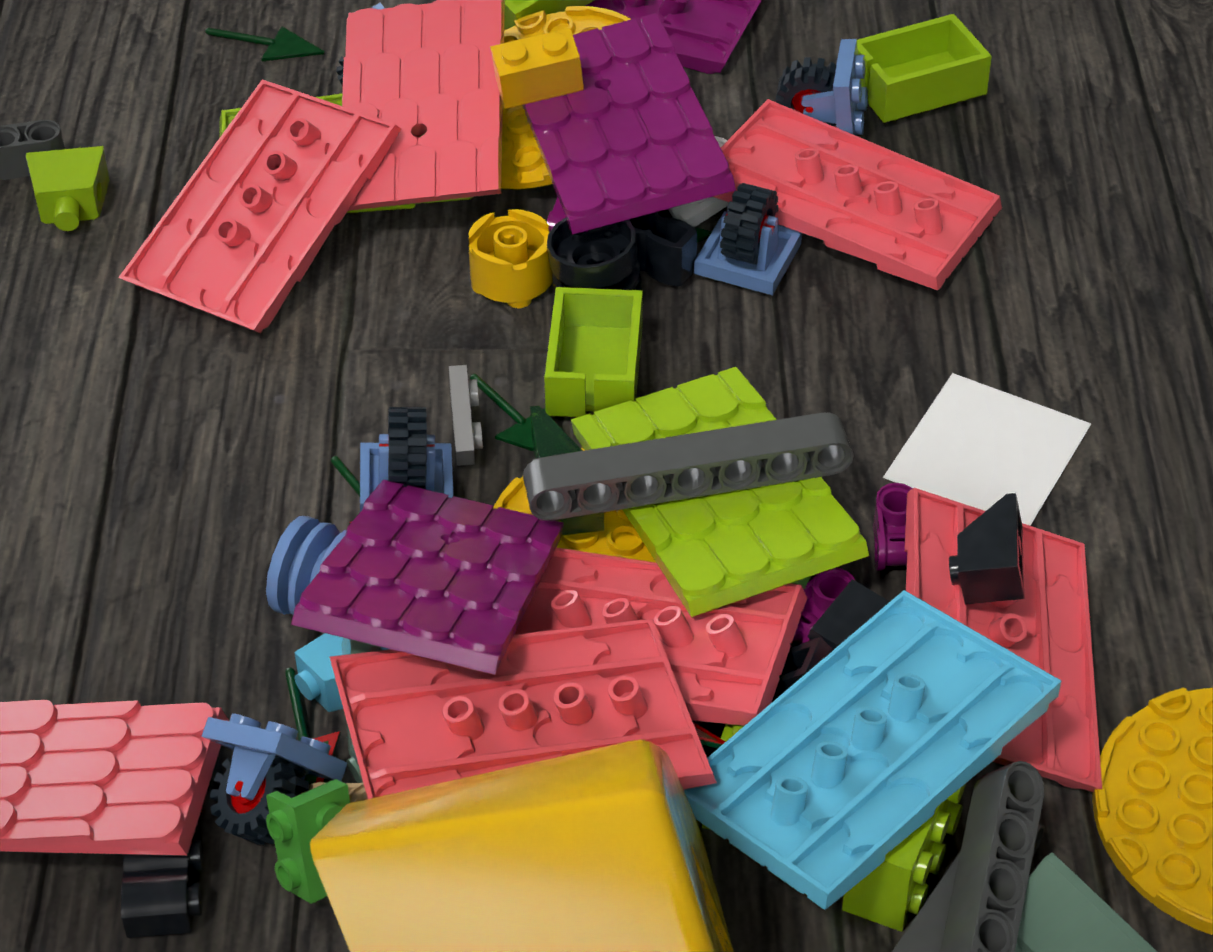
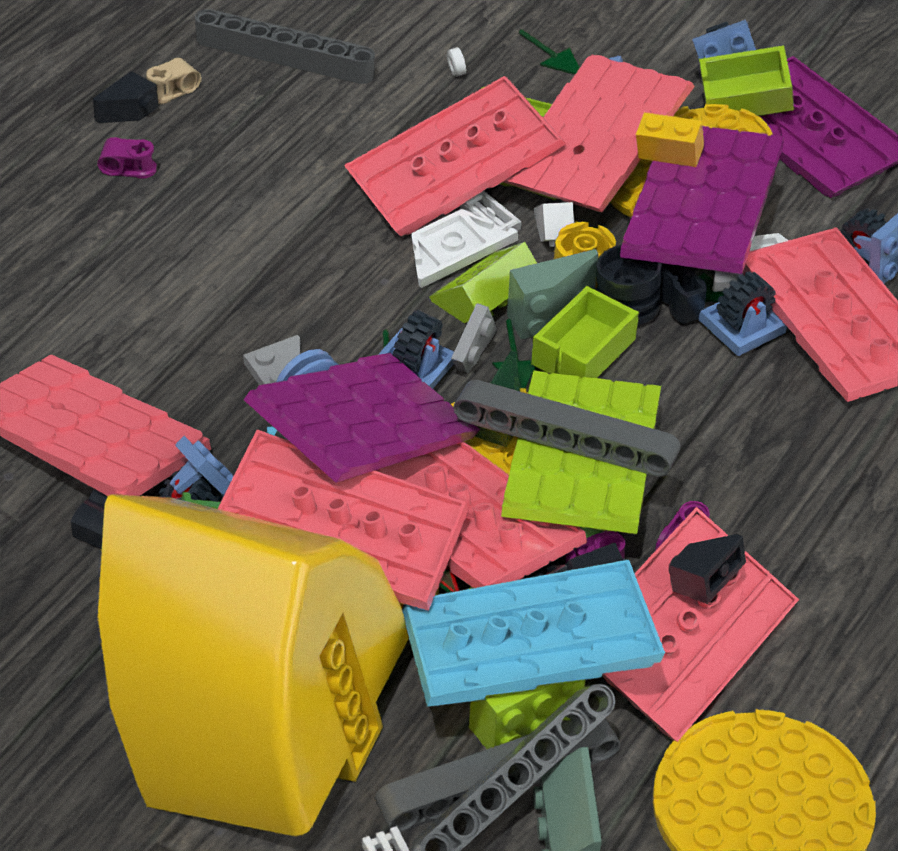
camera: 30 degrees right, 0 degrees up
lime torso [26,146,110,231] -> none
white sticker [883,373,1091,526] -> none
none -> light grey wing [243,335,300,385]
none -> white wing [412,209,518,288]
none -> lime slope [429,242,537,323]
none -> white tile [447,47,466,77]
none -> white tile [460,191,521,231]
none -> sand green slope [507,249,598,339]
none -> white slope [534,202,574,247]

